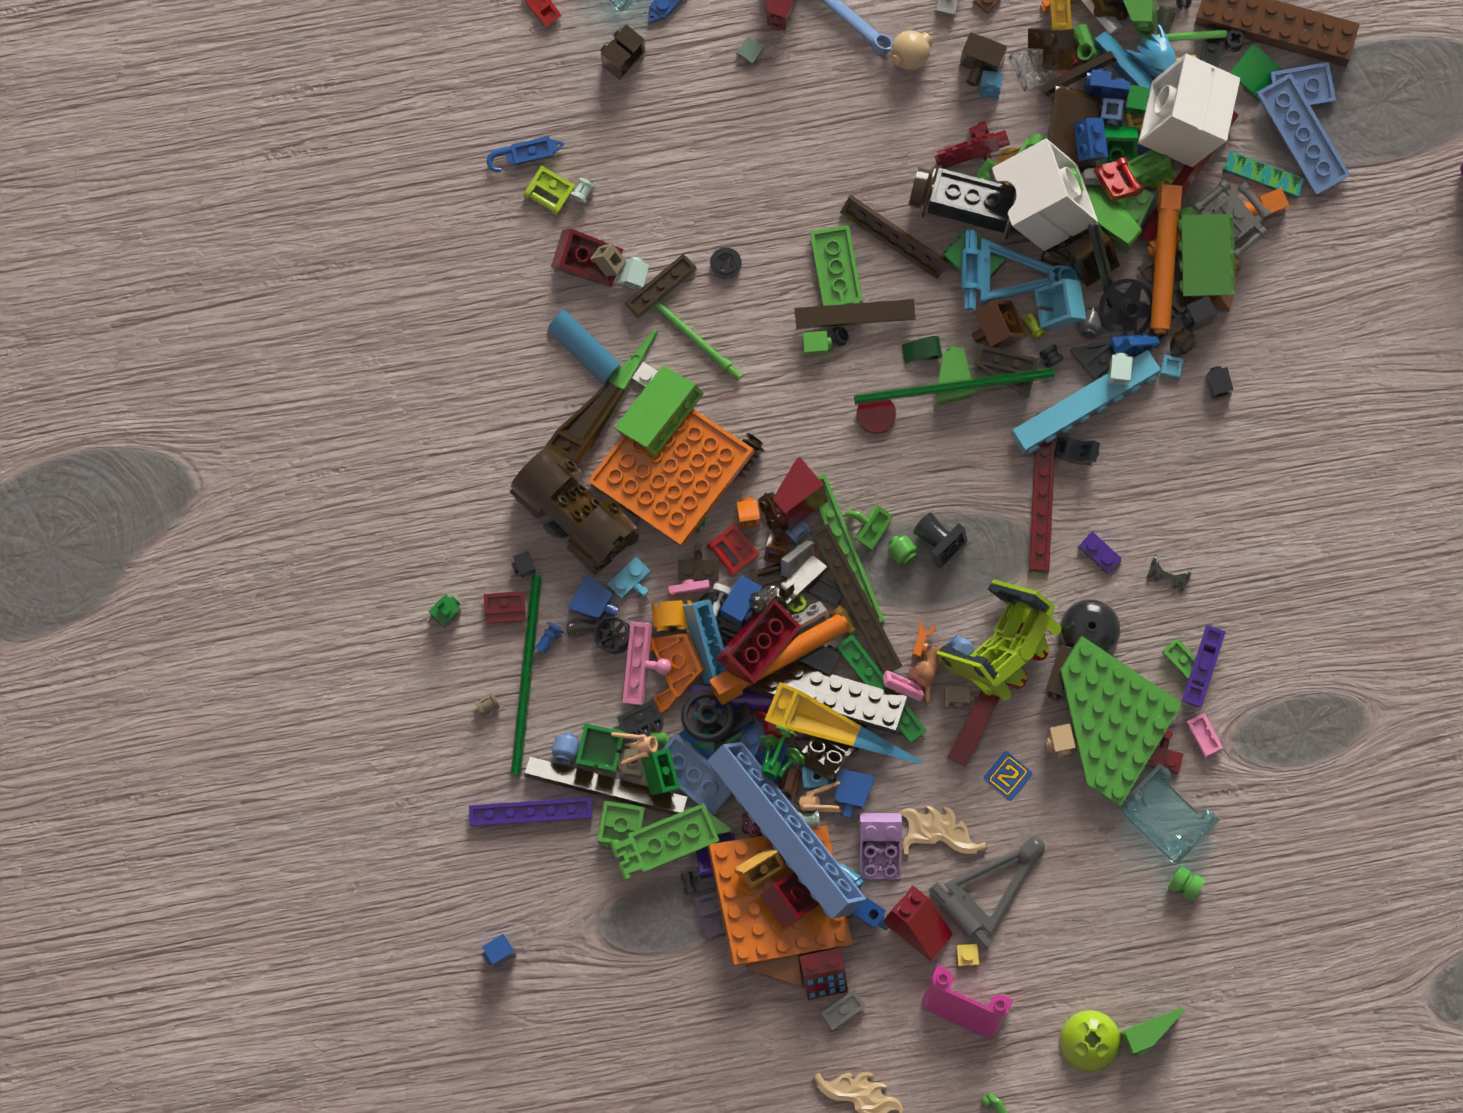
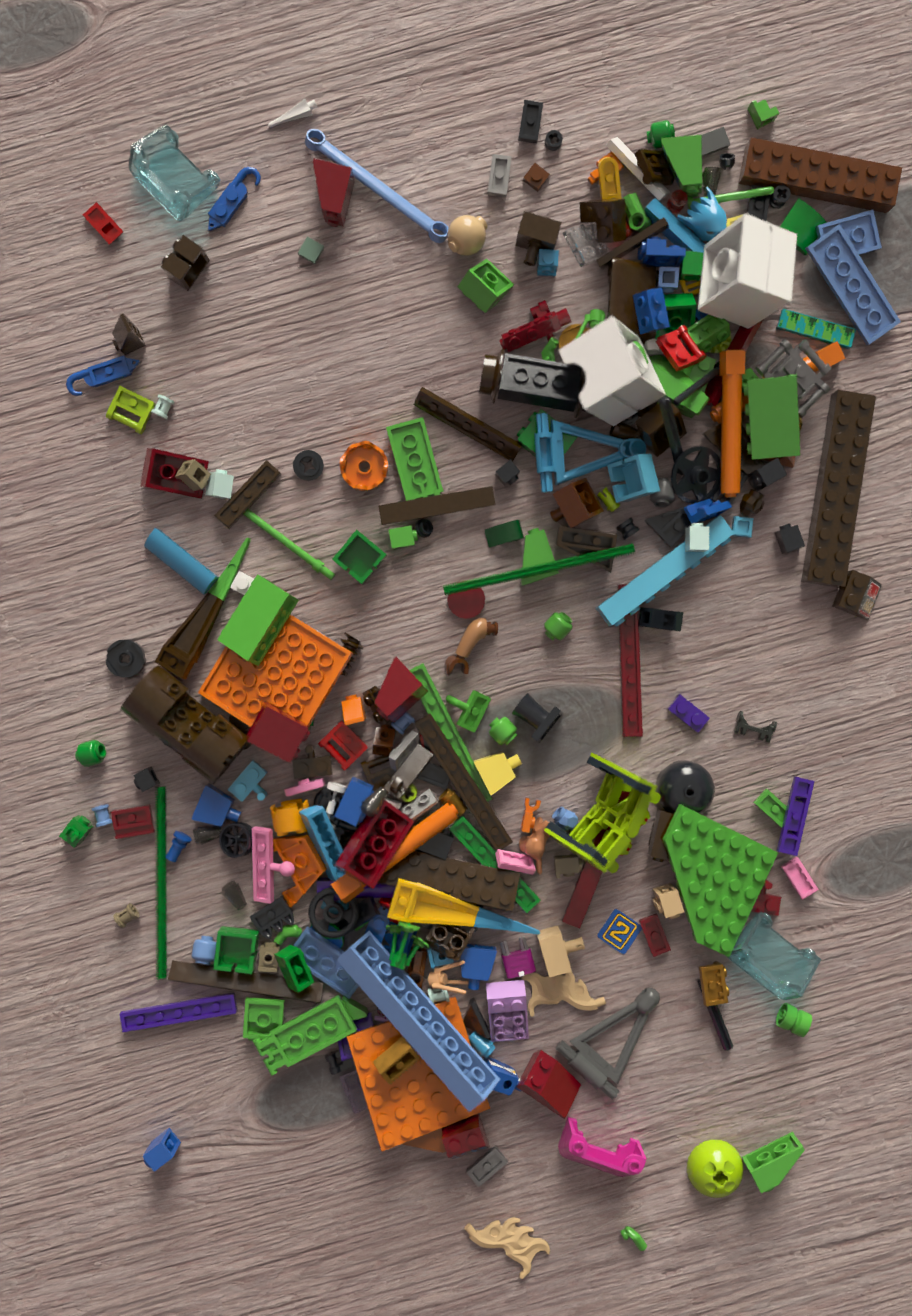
camera: 10 degrees left, 10 degrees up
light nougat plant [611,732,658,765] -> none
dark red slope [760,872,820,929] -> none
light yellow plate [956,944,979,967] -> none
none -> green head [75,740,106,767]
none -> medium blue bush [91,804,112,827]
none -> black plate [106,640,146,677]
none -> dark brown slope [112,313,146,355]
none -> clear smoke cone [221,881,247,910]
none -> dark red slope [246,701,310,763]
none -> green piece [332,529,387,585]
none -> orange plate [339,441,388,491]
none -> piece [445,618,498,676]
none -> bright green slope [458,258,514,313]
none -> black slope [463,997,491,1039]
none -> light yellow torso [474,752,522,795]
none -> black plate [495,459,520,486]
none -> magenta piece [500,936,536,979]
none -> tan brick [537,925,585,978]
none -> bright green head [544,612,573,640]
none -> dark red plate [639,913,671,957]
none -> clear red bush [667,189,688,213]
none -> black bar [673,361,720,405]
none -> black axle [697,979,734,1051]
none -> pearl gold bracket [699,961,729,1007]
none -> dark brown brick [801,390,876,588]
none -> dark brown slope [832,570,882,620]

